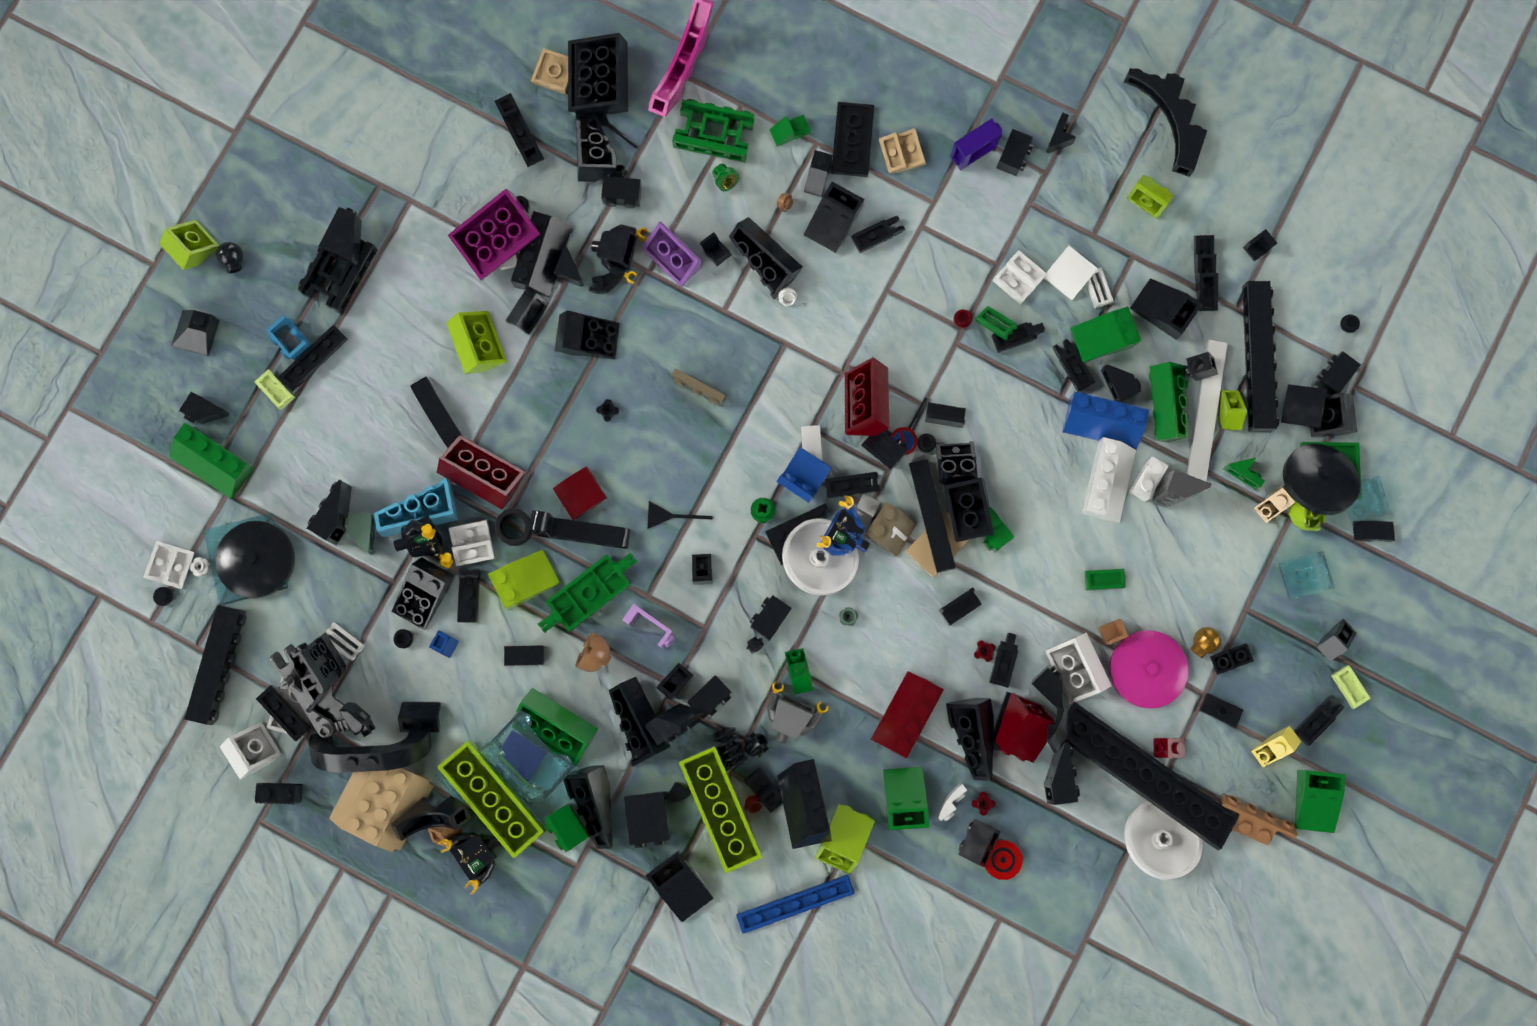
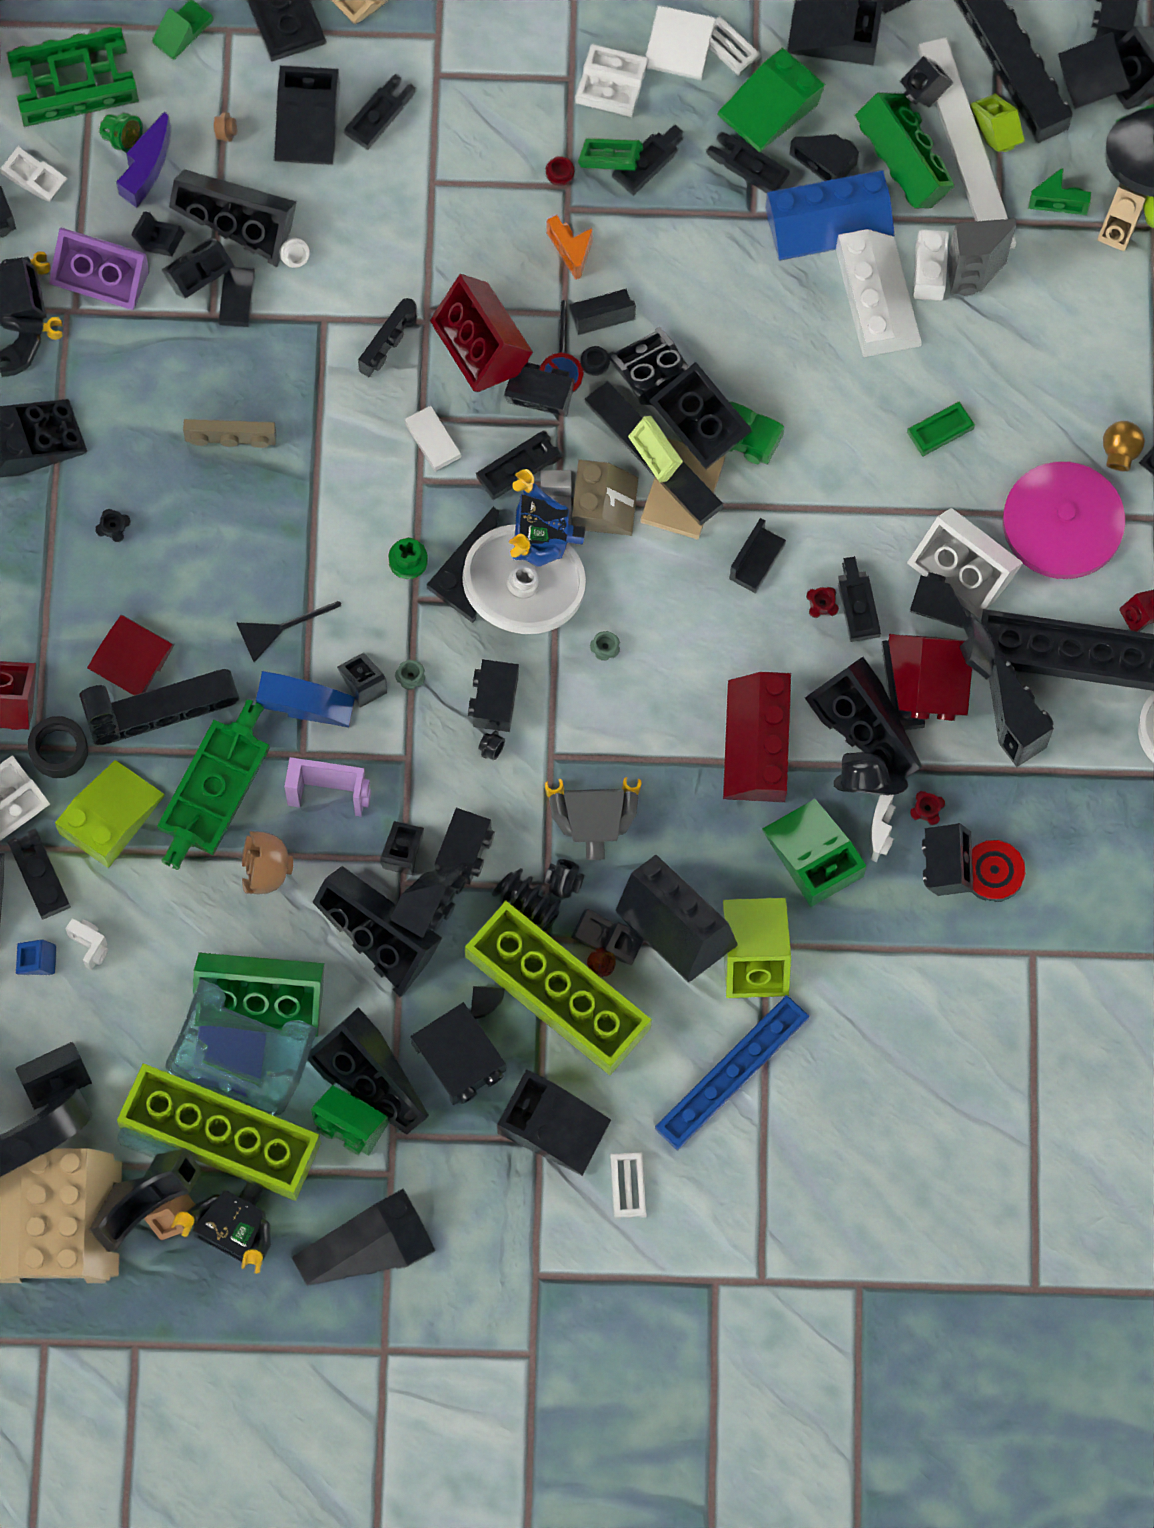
camera: 25 degrees left, 10 degrees down
black tile [504,645,544,666] -> none
blue bracket [776,447,831,503] -> none
green slope [785,648,813,695] -> none
black slope [804,150,833,197] -> none
medium nougat panel [1098,619,1129,645] -> none
none -> white slope [0,146,67,202]
none -> white bracket [66,918,108,970]
none -> dark purple slope [116,112,171,208]
none -> black brick [161,238,235,299]
none -> black slope [219,267,255,327]
none -> blue slope [256,671,355,728]
none -> black wedge [291,1188,435,1286]
none -> black plate [358,298,417,377]
none -> sand green plate [395,660,425,690]
none -> orange slope [546,215,593,280]
none -> white tile [610,1152,646,1219]
none -> yellowish green plate [628,416,683,482]
none -> black piece [834,752,908,795]

